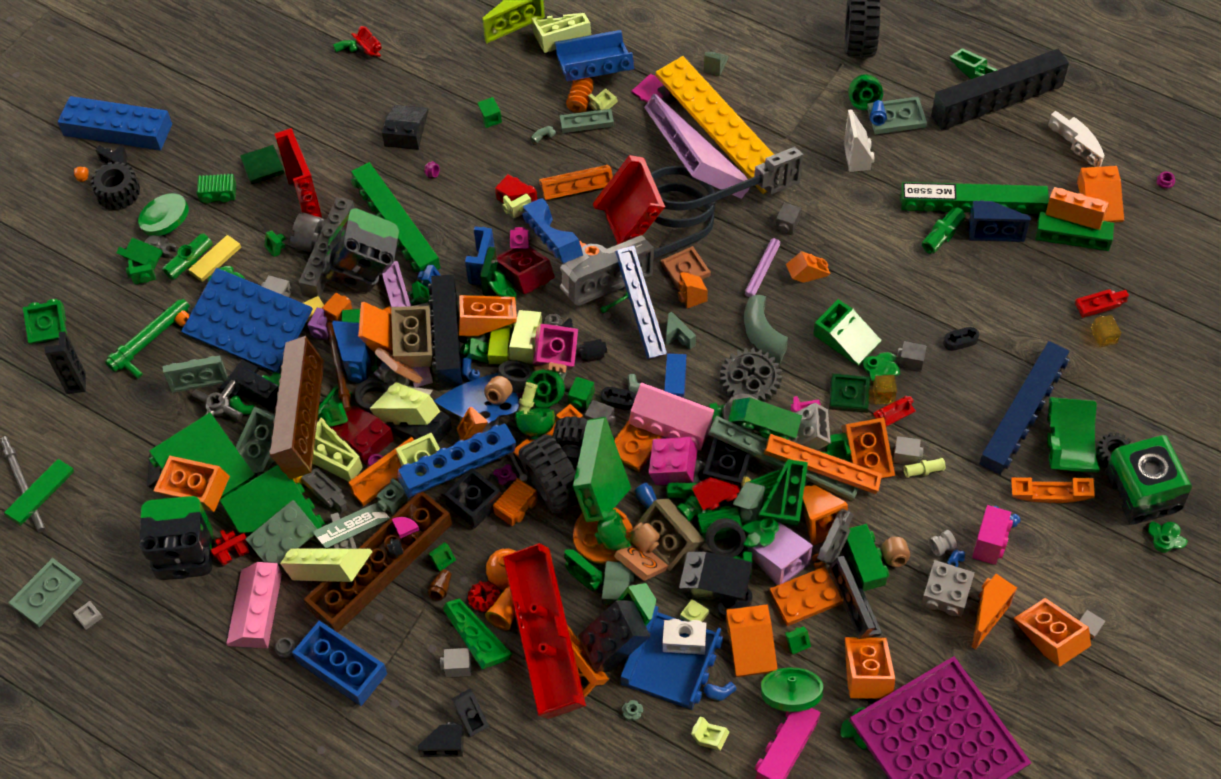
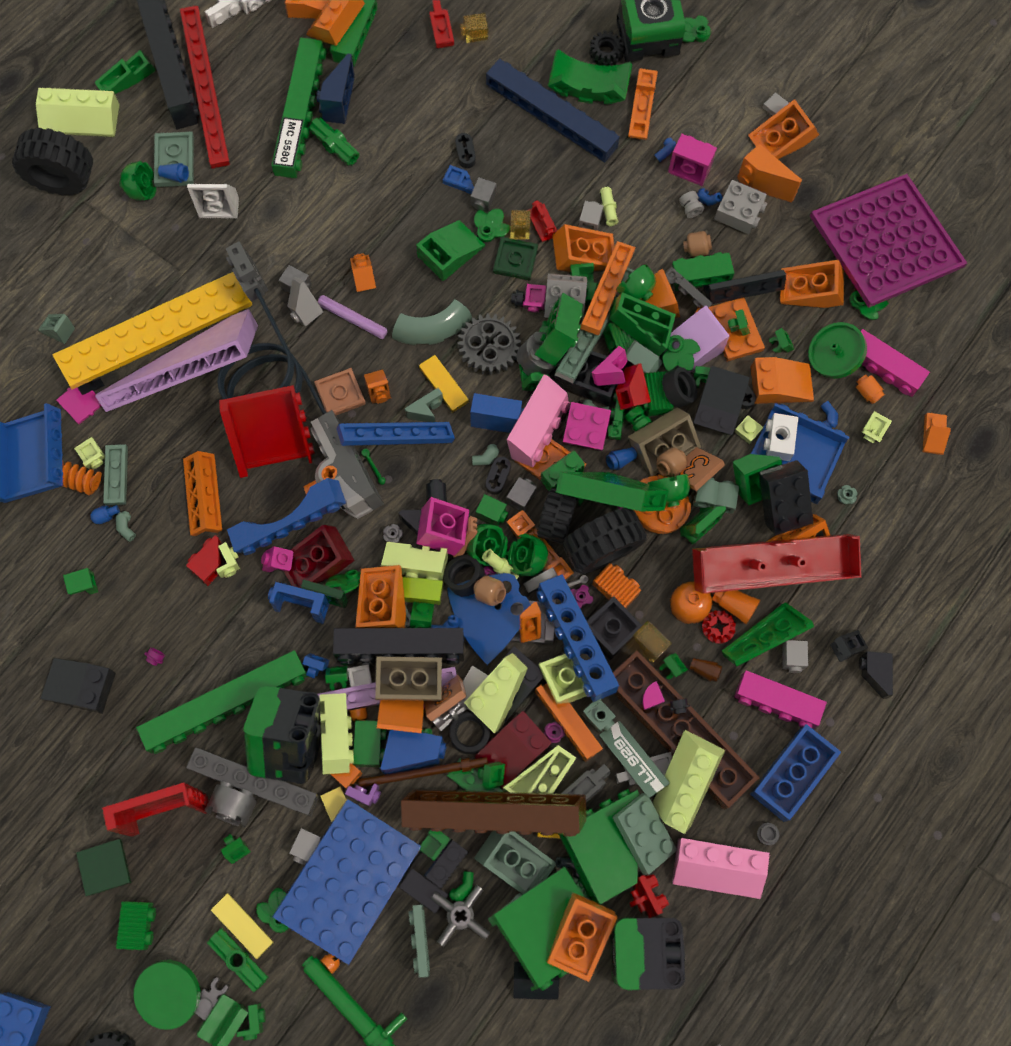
camera: 90 degrees left, 15 degrees up
none -> yellowish green slope [36,88,119,137]
none -> blue cylinder [90,505,120,524]
none -> red plate [180,5,230,168]
none -> light grey slope [288,277,323,326]
none -> yellowish green wedge [320,693,354,774]
none -> yellow tile [419,355,469,413]
none -> blue tile [443,165,474,194]
none -> black plate [511,289,525,308]
none -> light grey beam [524,567,558,593]
none -> green brick [540,450,585,491]
none -> dark pink slope [592,346,628,386]
none -> green cylinder [616,264,656,302]
none -> clear yellow slope [633,621,672,663]
none -> green tile [728,309,750,336]
none -> dark pink brick [734,670,827,729]
none -> orange brick [856,375,885,404]

